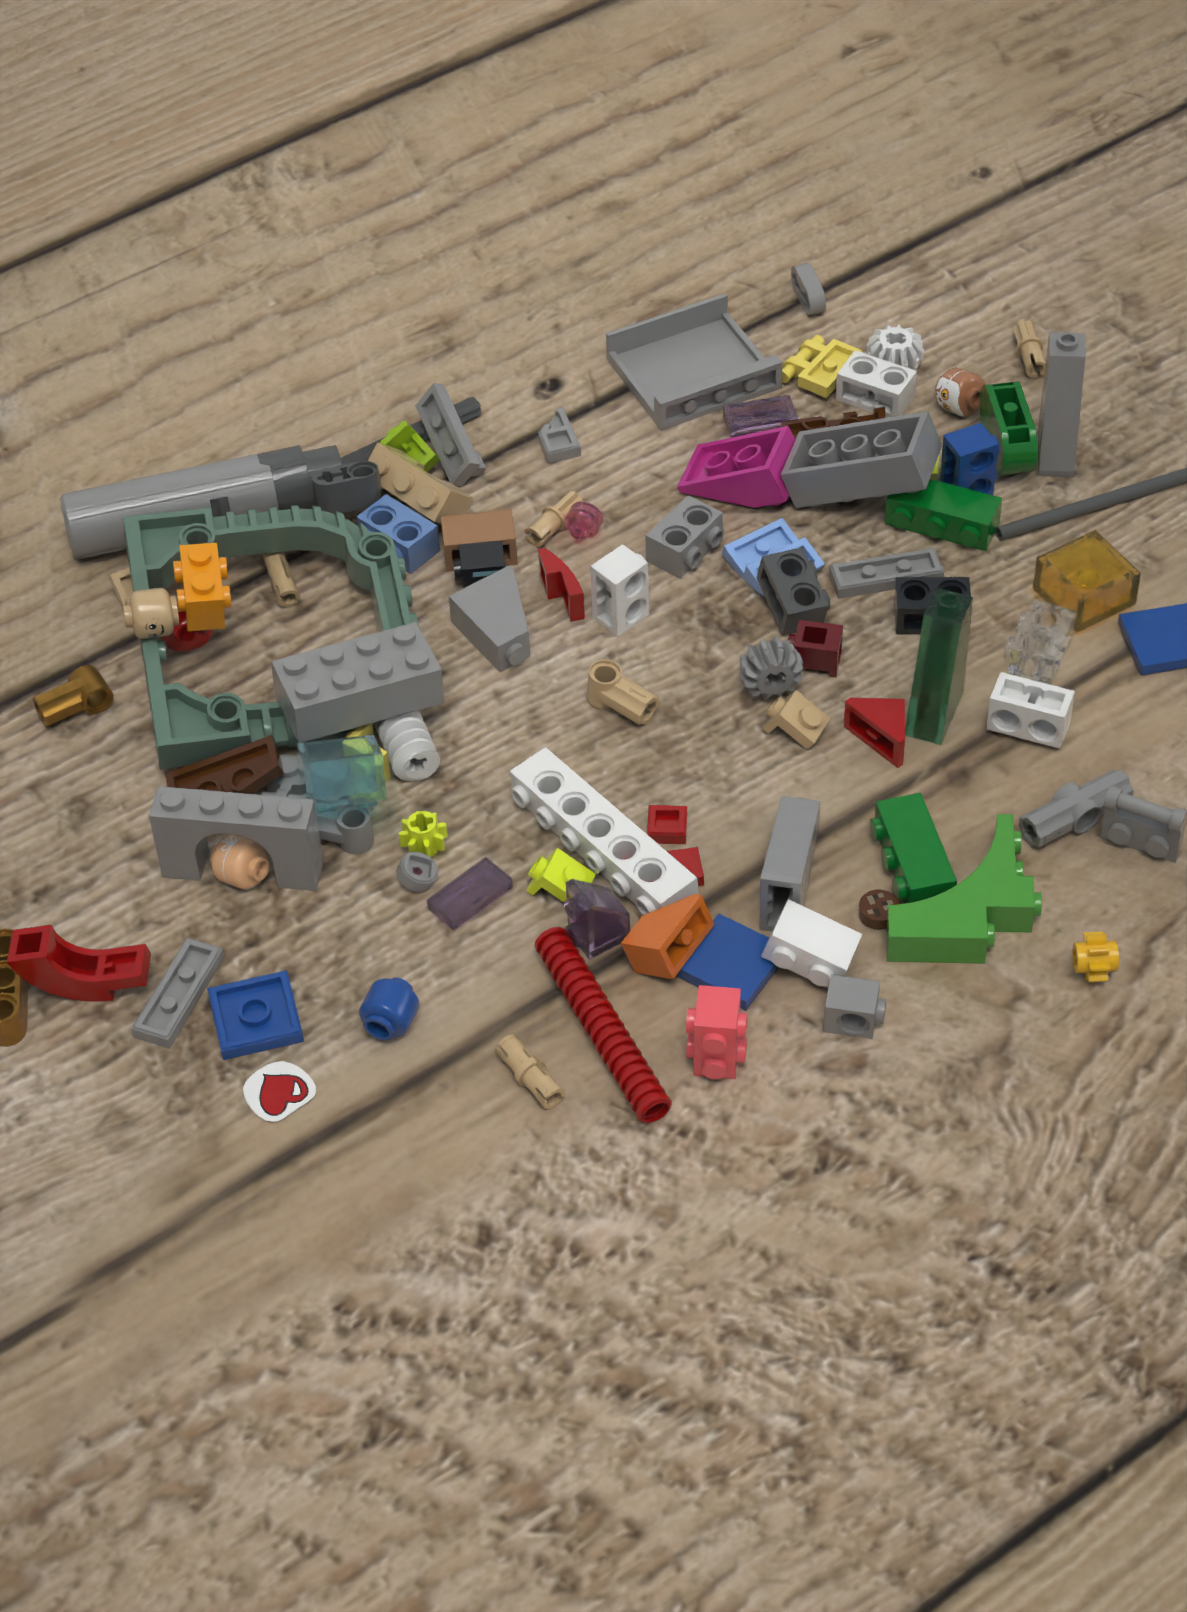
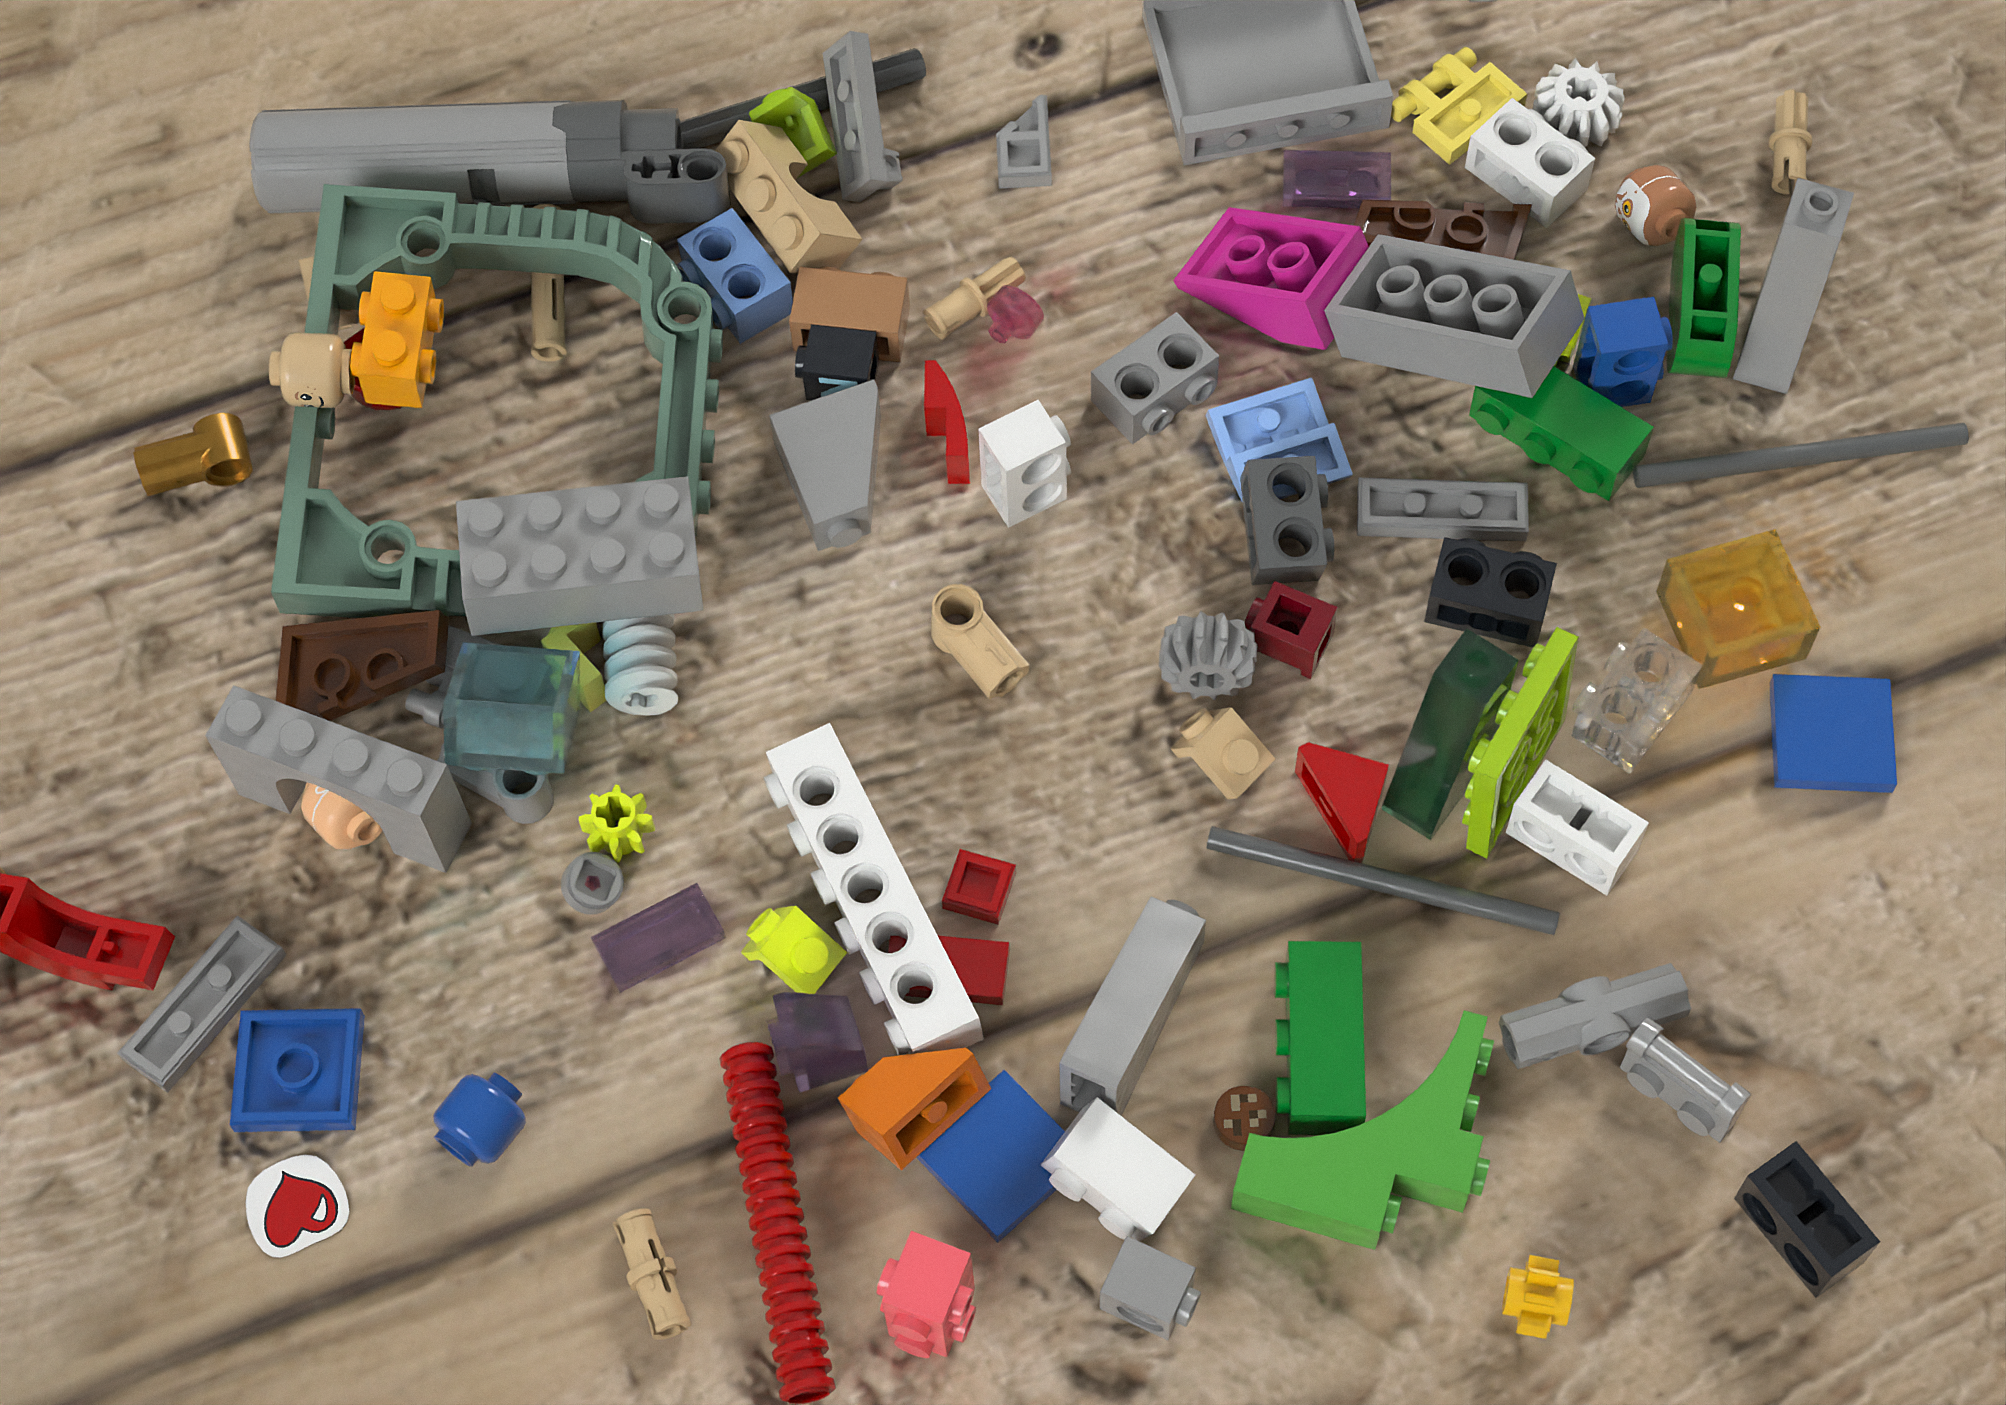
camera: 15 degrees right, 15 degrees up
none -> dark grey piece [1206,826,1560,935]
none -> lime plate [1462,627,1579,859]

